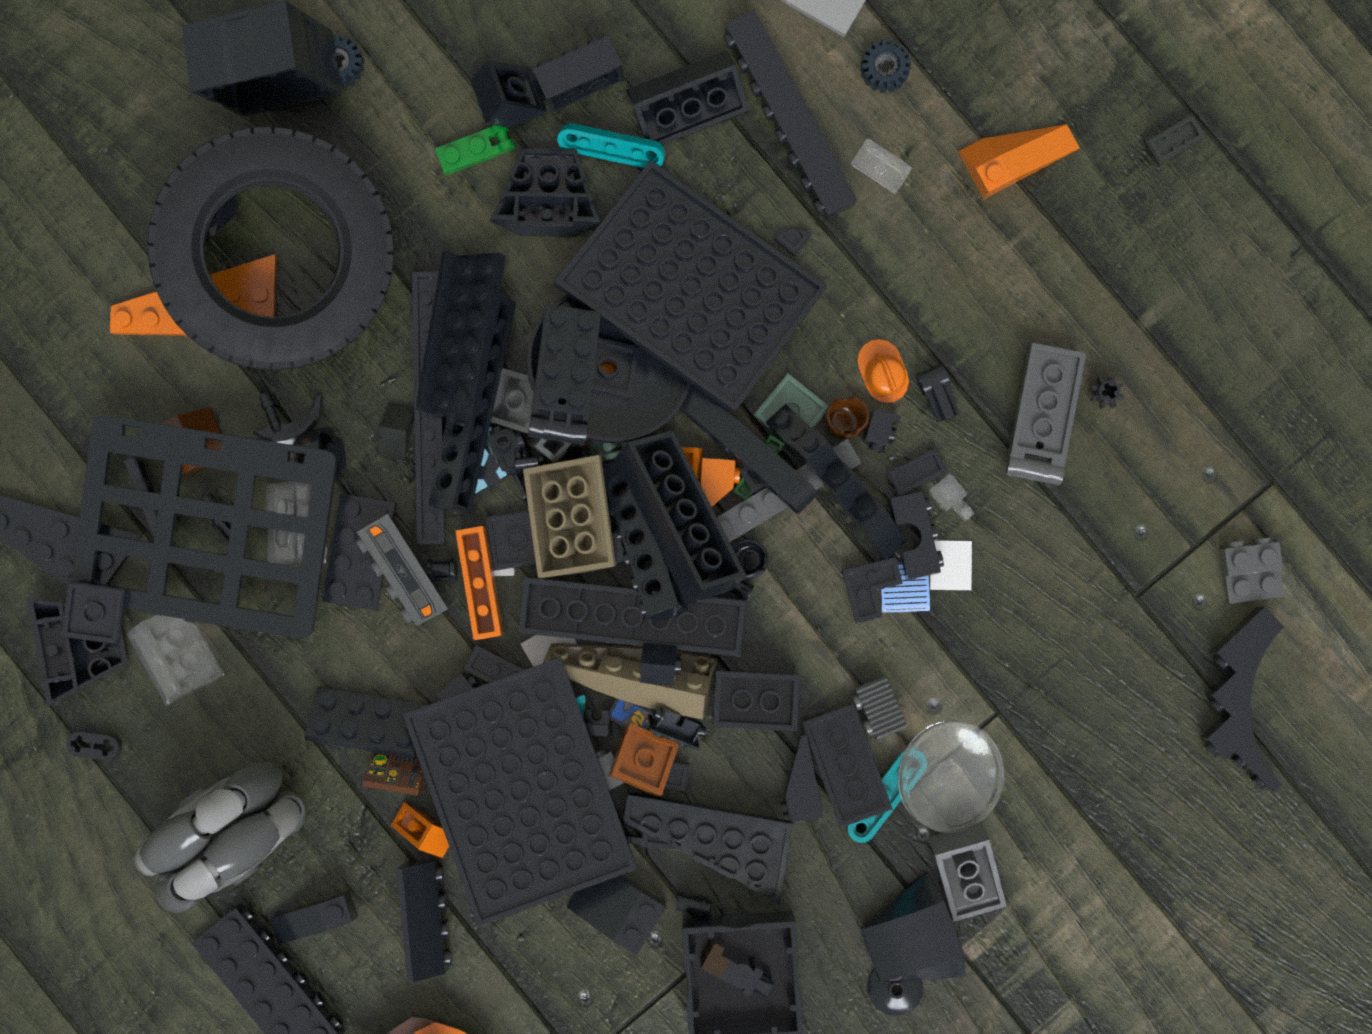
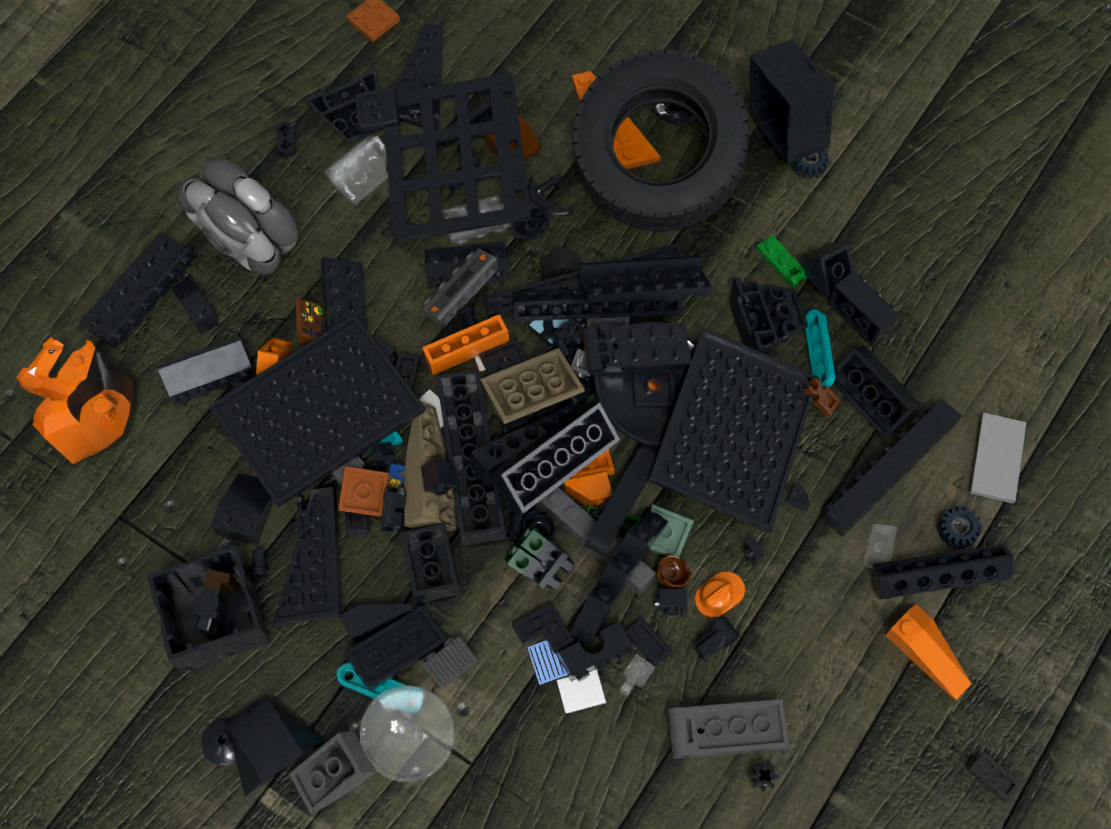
camera: 70 degrees right, 20 degrees down
none -> hips [504,524,575,590]
none -> black plate [743,537,764,566]
none -> reddish brown plate [804,378,841,417]
none -> black brick [872,544,1013,599]

